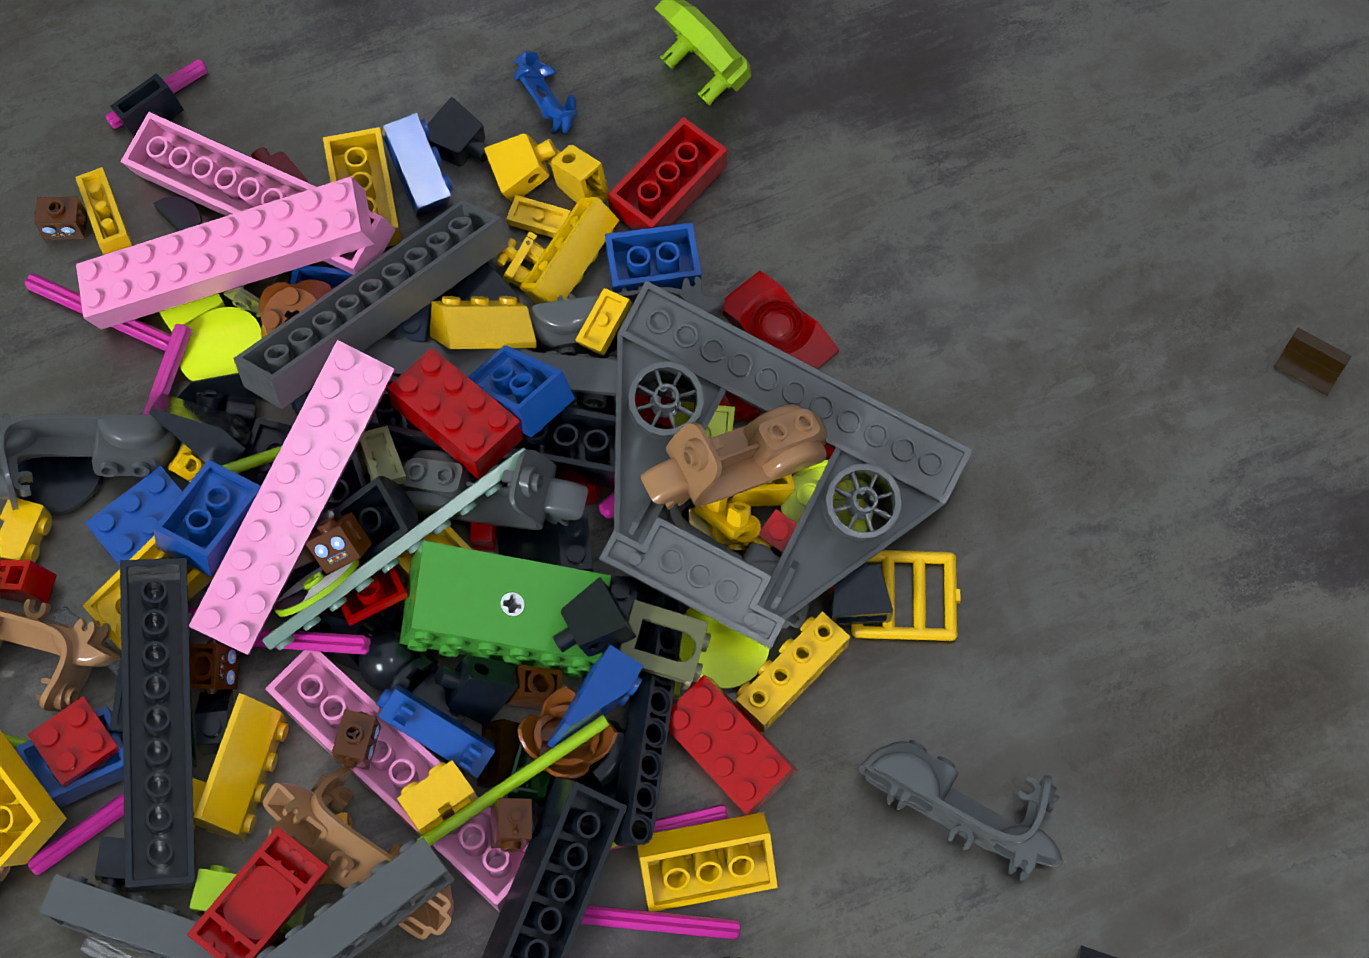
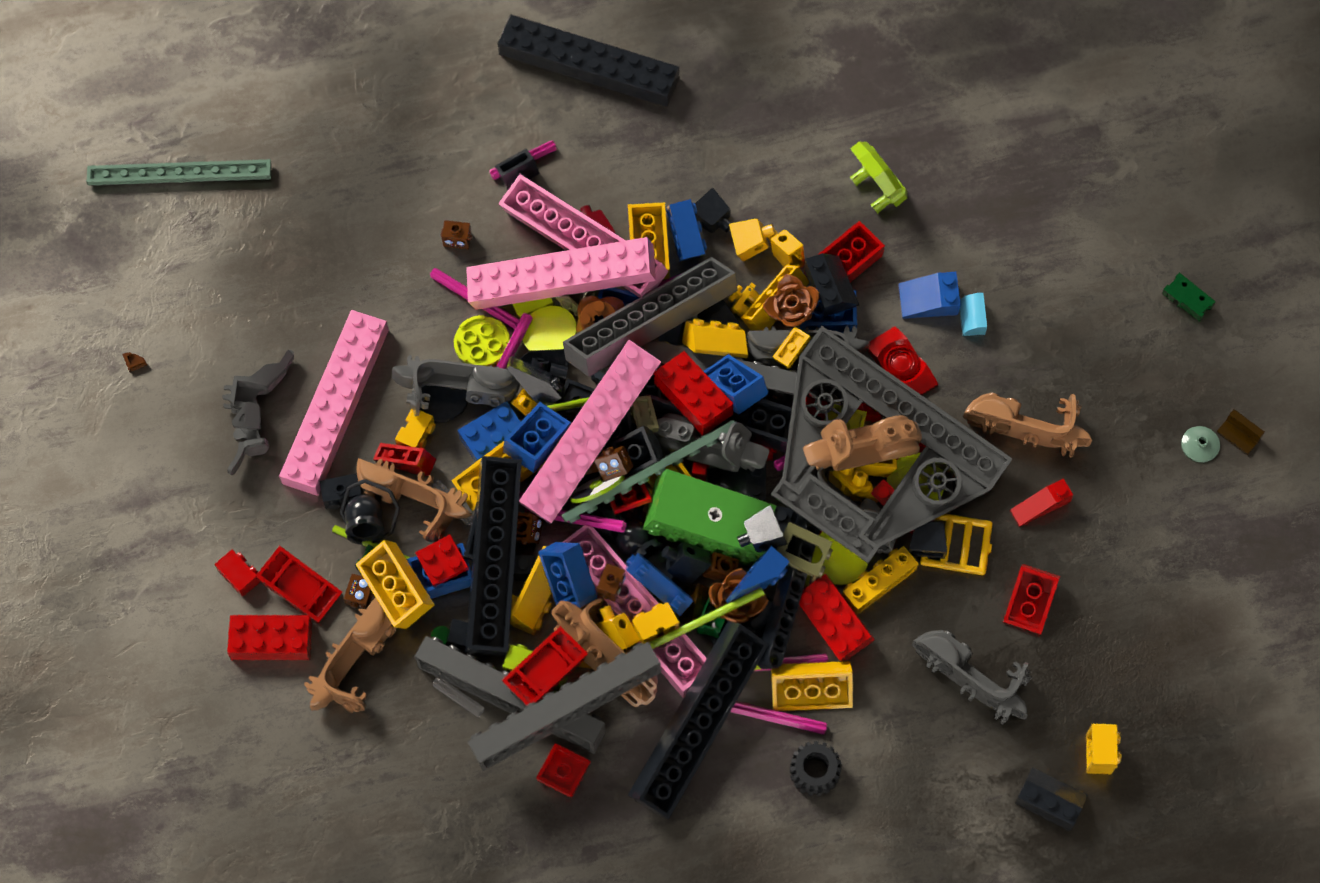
camera: 10 degrees right, 0 degrees up
dark pink axle [27,792,124,875] -> none
yellow slope [75,167,134,255] -> none
black tile [153,196,202,231] -> none
reddish brown head [491,798,534,852] -> none
yellow plate [506,195,571,238] -> none
blue piece [514,51,578,134] -> none
none -> green tile [431,626,449,645]
none -> neon yellow tile [454,315,510,367]
none -> blue brick [538,542,598,608]
none -> yellow torso [596,605,640,650]
none -> dark orange brick [762,274,819,327]
none -> black slope [804,253,859,317]
none -> slope [898,272,961,319]
none -> medium azure brick [960,293,987,336]
none -> medium nougat piece [963,393,1092,458]
none -> red slope [1003,564,1060,634]
none -> red slope [1010,478,1073,527]
none -> yellow brick [1086,724,1121,774]
none -> dark green piece [1162,272,1216,322]
none -> sand green dish [1181,426,1220,463]

